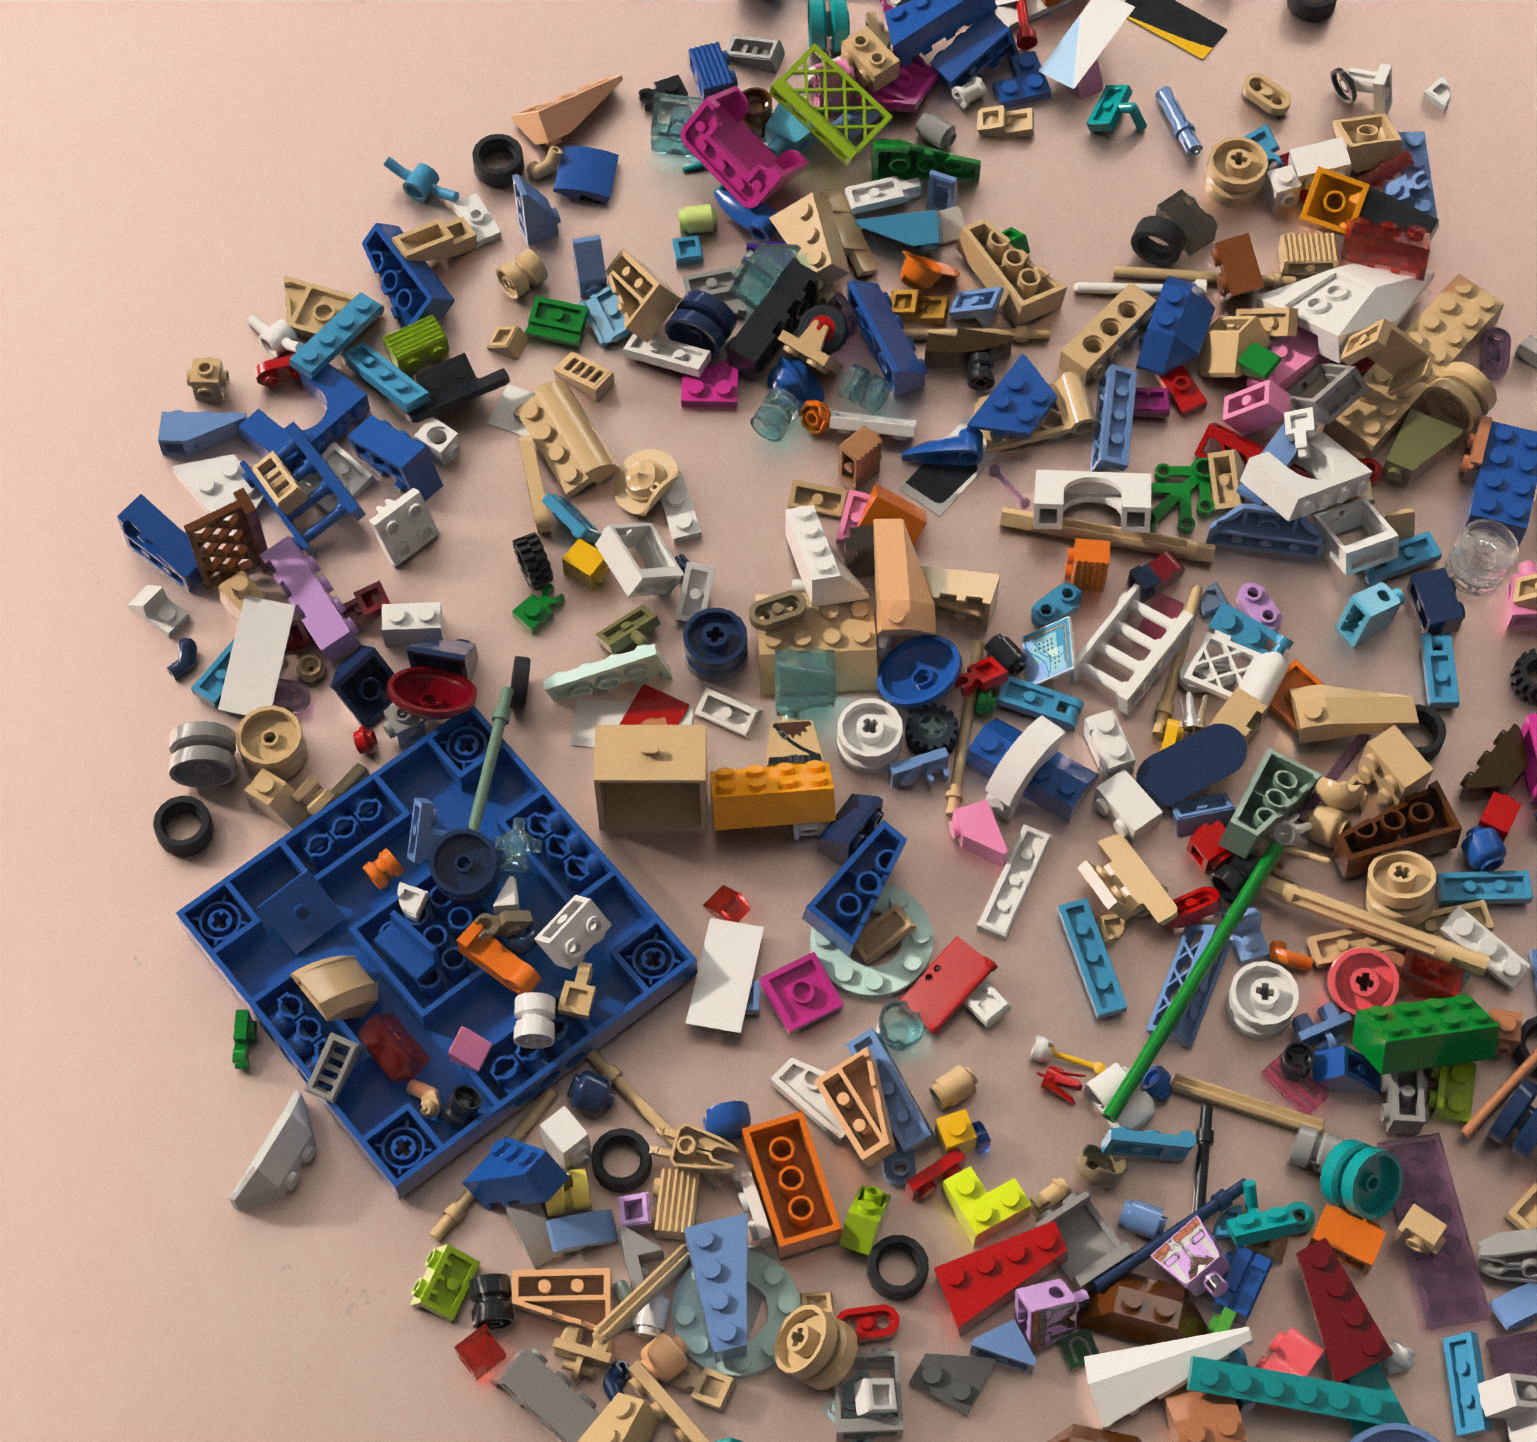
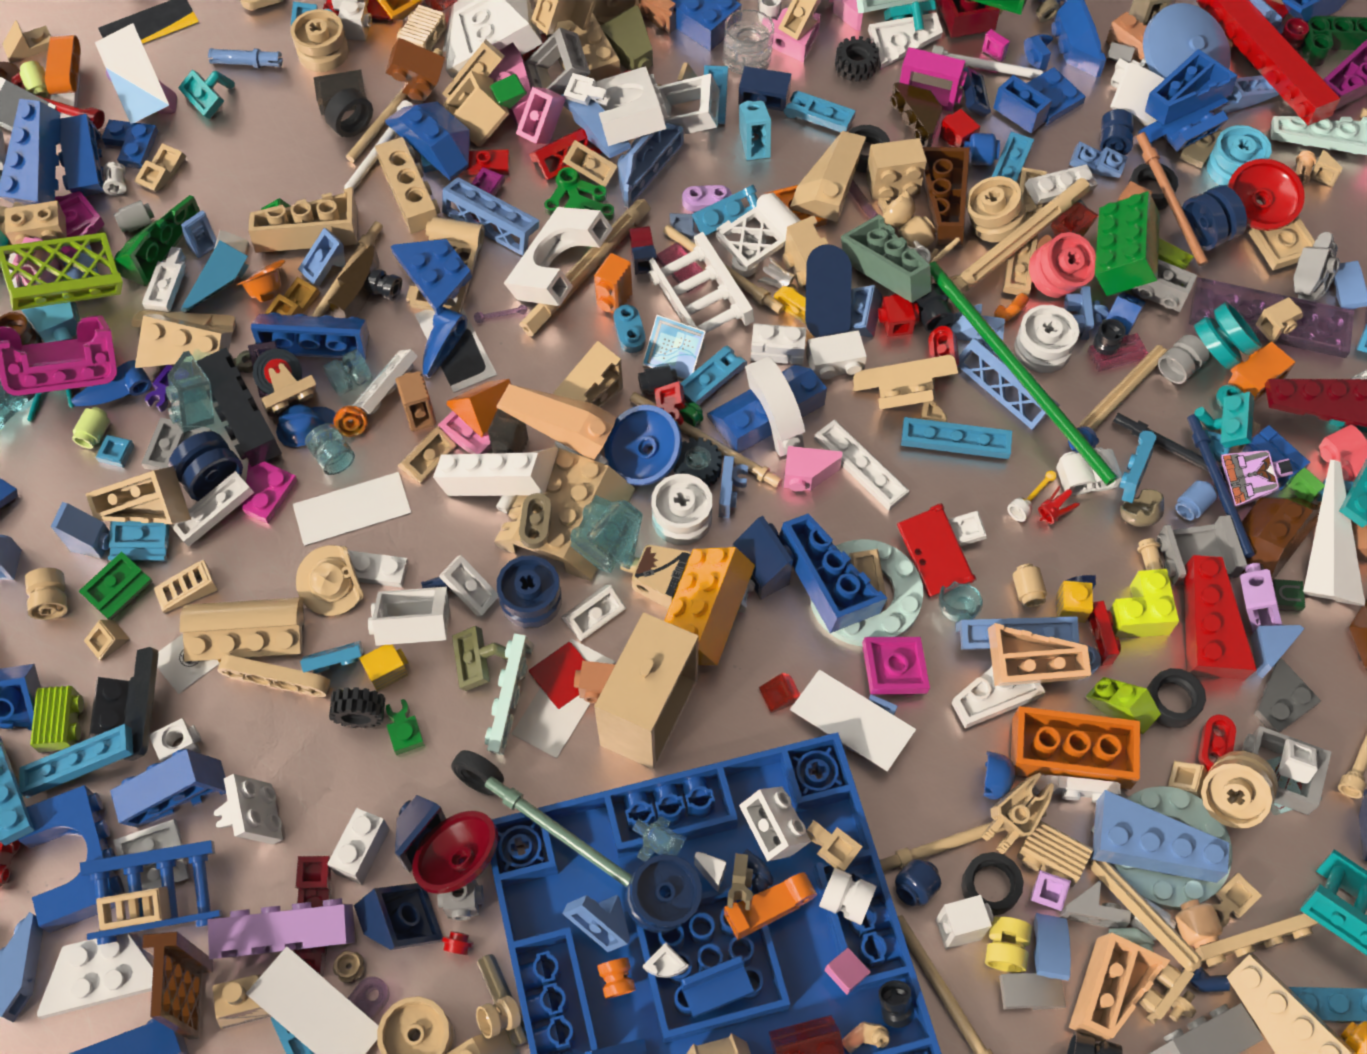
camera: 65 degrees left, 0 degrees up
blue wedge [462,1136,570,1209] -> none
none -> white sticker [293,472,411,546]

